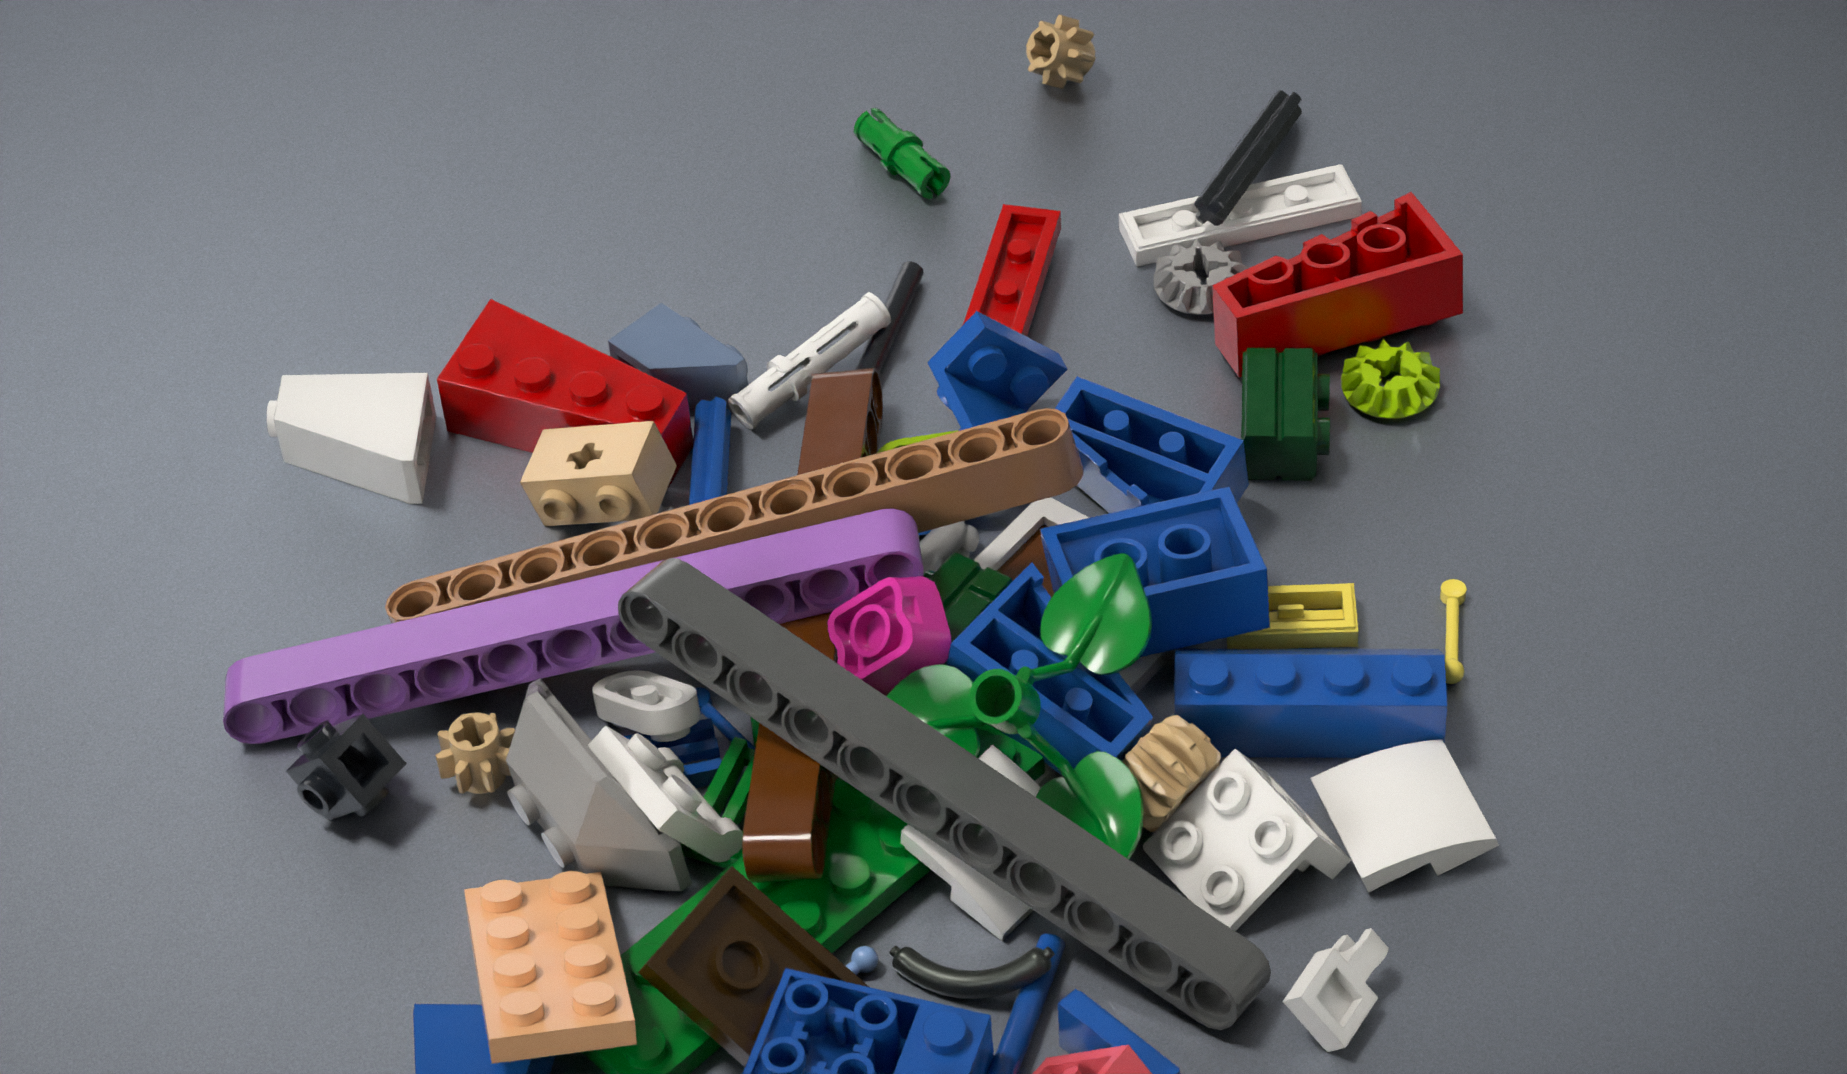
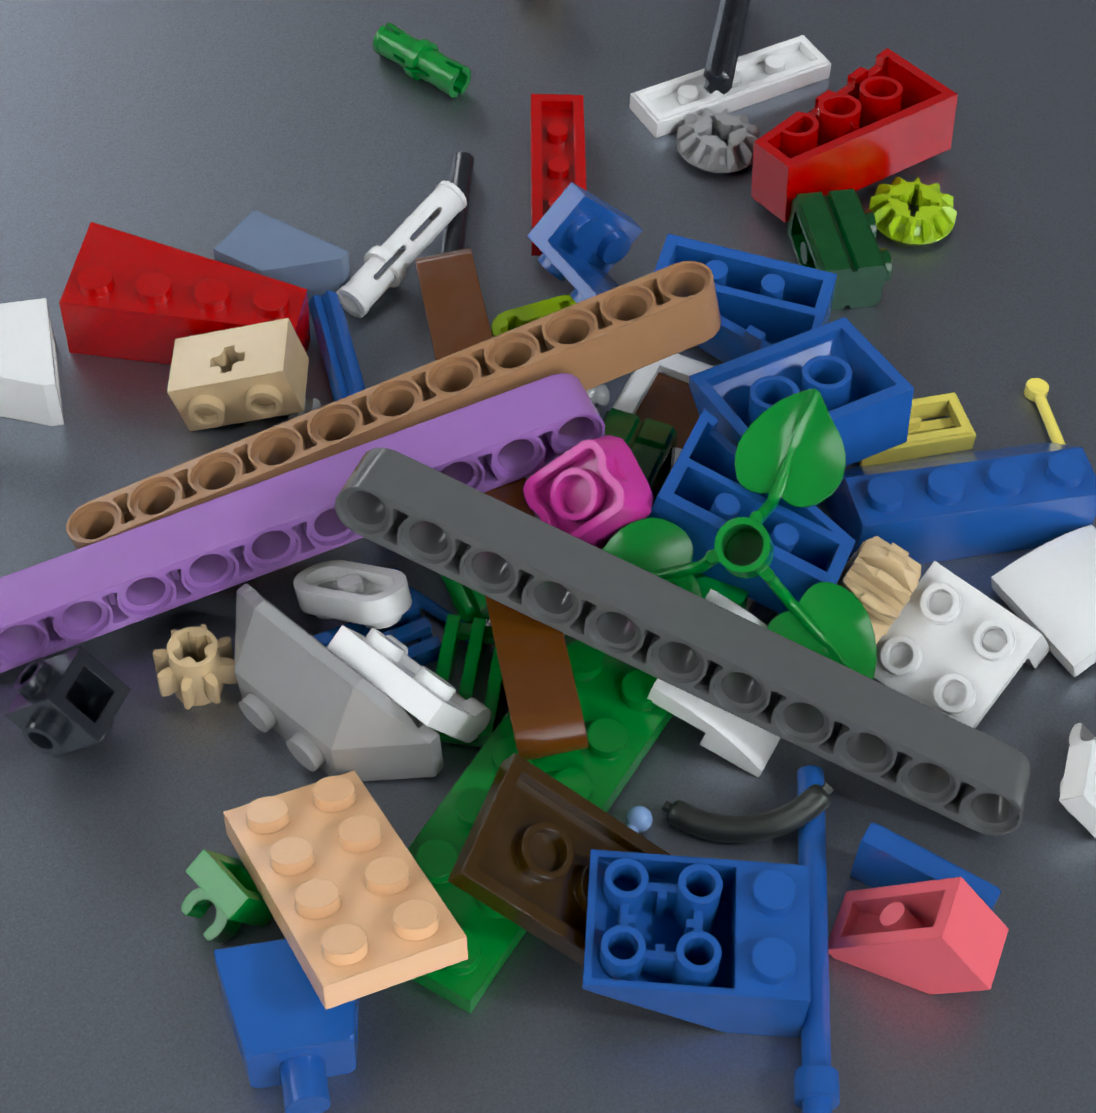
camera: 20 degrees left, 5 degrees up
none -> green tile [180,849,273,944]

